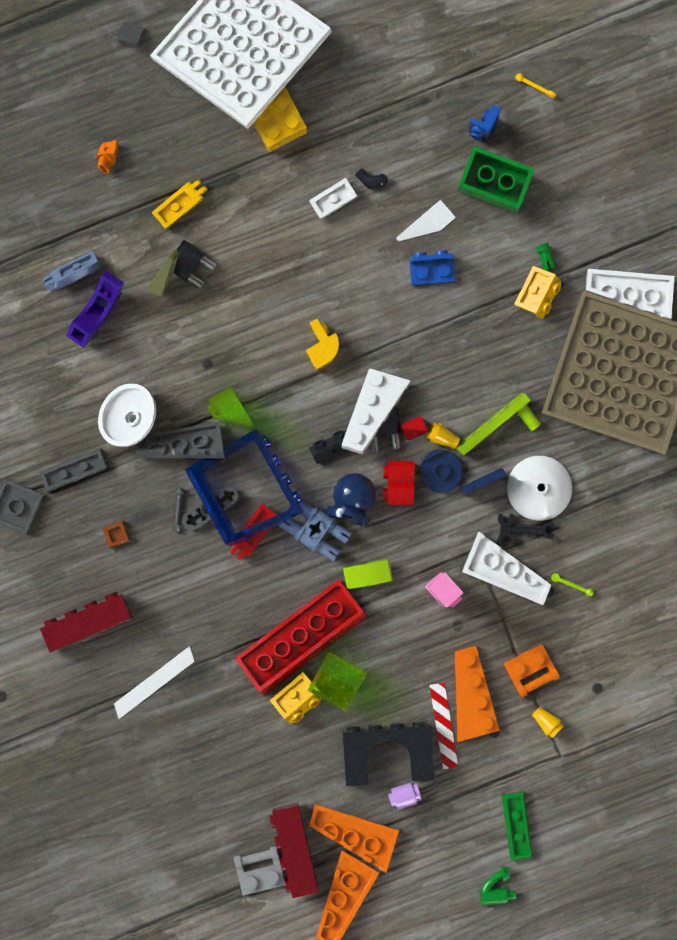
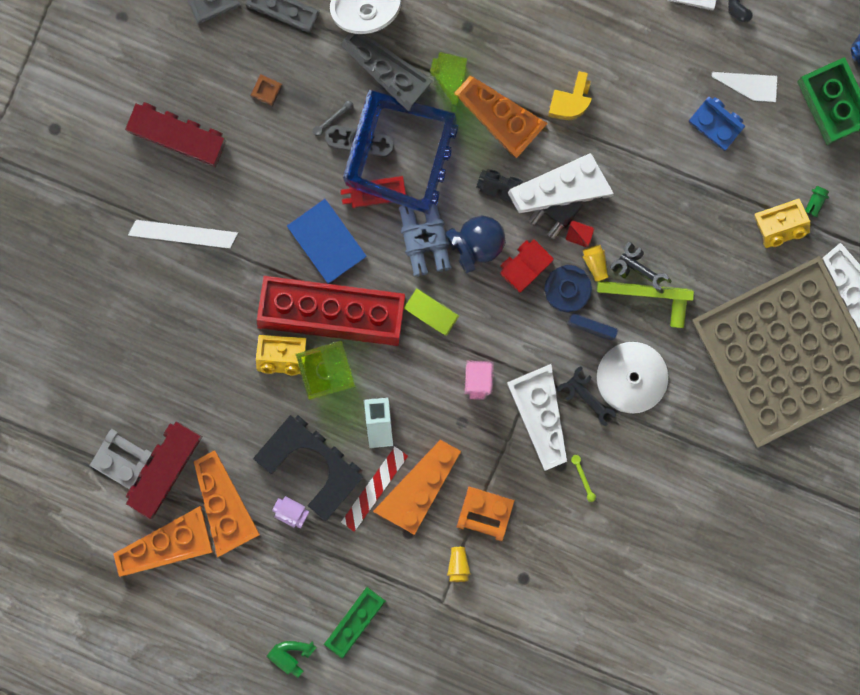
camera: 50 degrees right, 0 degrees up
none -> blue tile [287,199,367,284]
none -> light aqua slope [364,398,393,448]
none -> orange wing [454,76,548,158]
none -> black bar [610,242,672,293]

